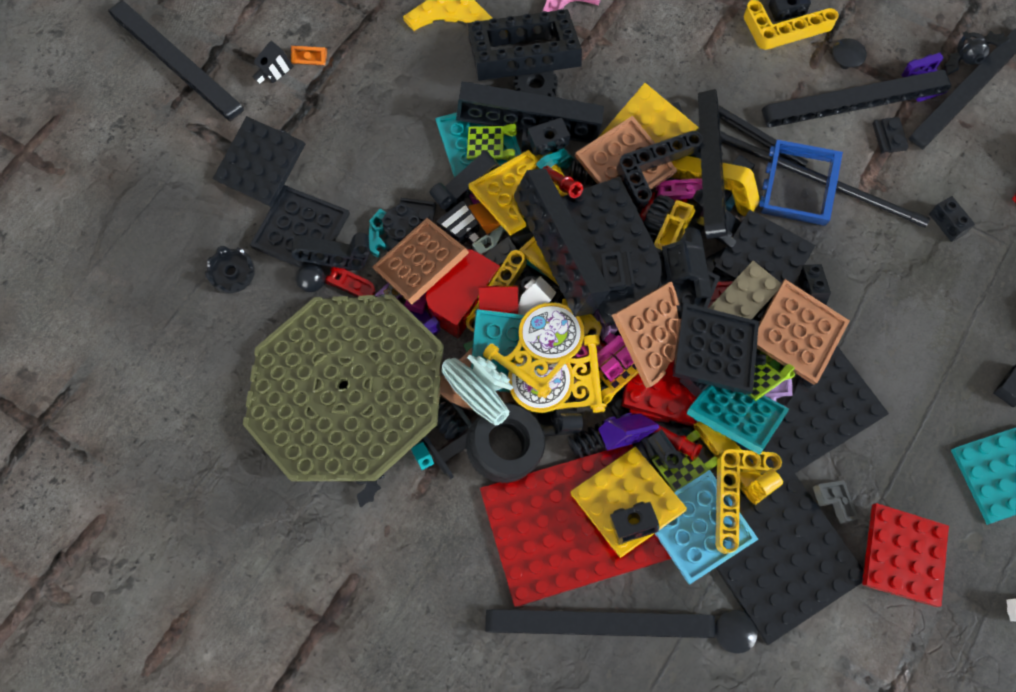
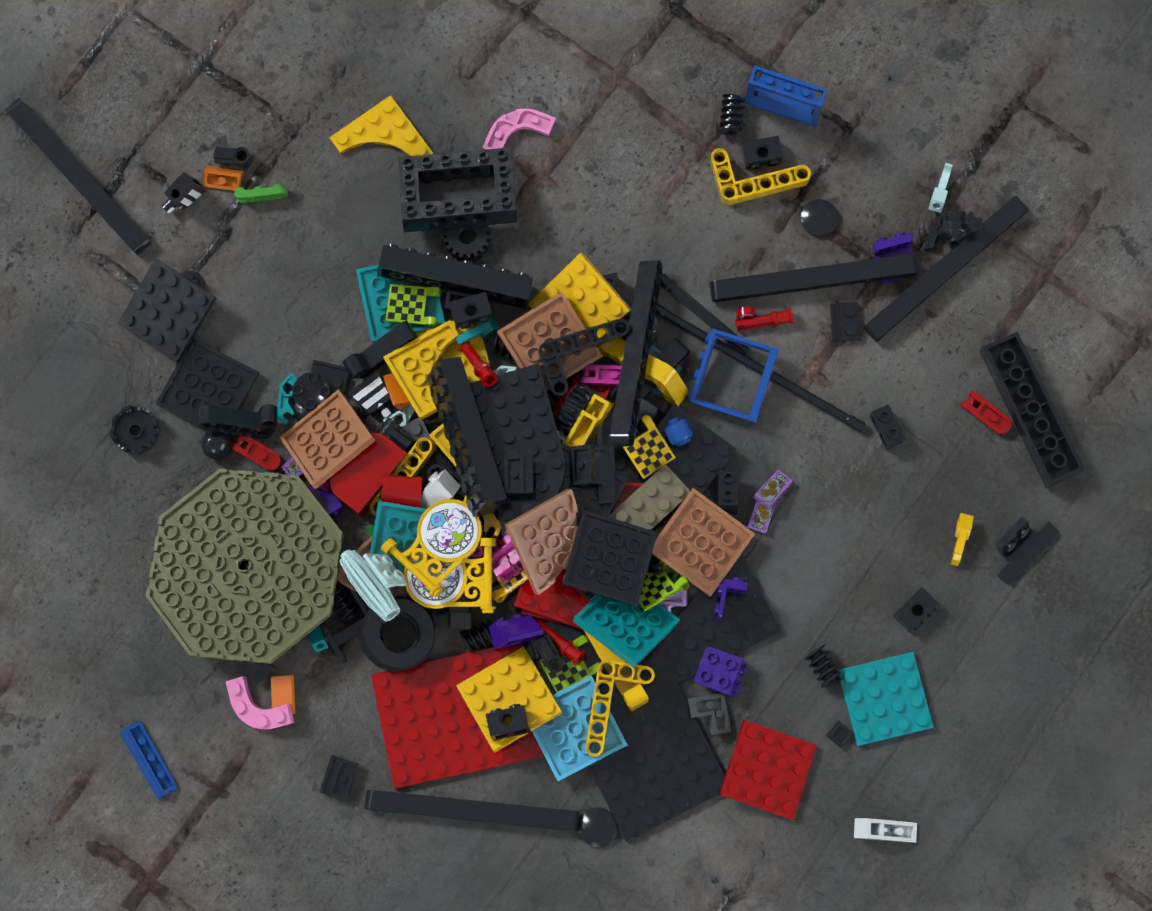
camera: 10 degrees right, 10 degrees up
none -> blue slope [120,721,178,799]
none -> black piece [213,147,253,168]
none -> bright pink plate [225,676,294,729]
none -> bright green plate [234,184,288,203]
none -> orange slope [271,675,295,714]
none -> black plate [319,755,359,801]
none -> black piece [376,417,416,453]
none -> yellow flag [622,415,675,479]
none -> blue head [664,417,693,447]
none -> dark purple bracket [694,647,748,698]
none -> dark purple bracket [714,577,748,621]
none -> red pin [735,307,794,332]
none -> red tile [736,307,756,319]
none -> tile [747,501,777,534]
none -> tile [754,470,793,509]
none -> black piece [805,644,844,688]
none -> black tile [826,720,853,748]
none -> light aqua piece [928,163,953,213]

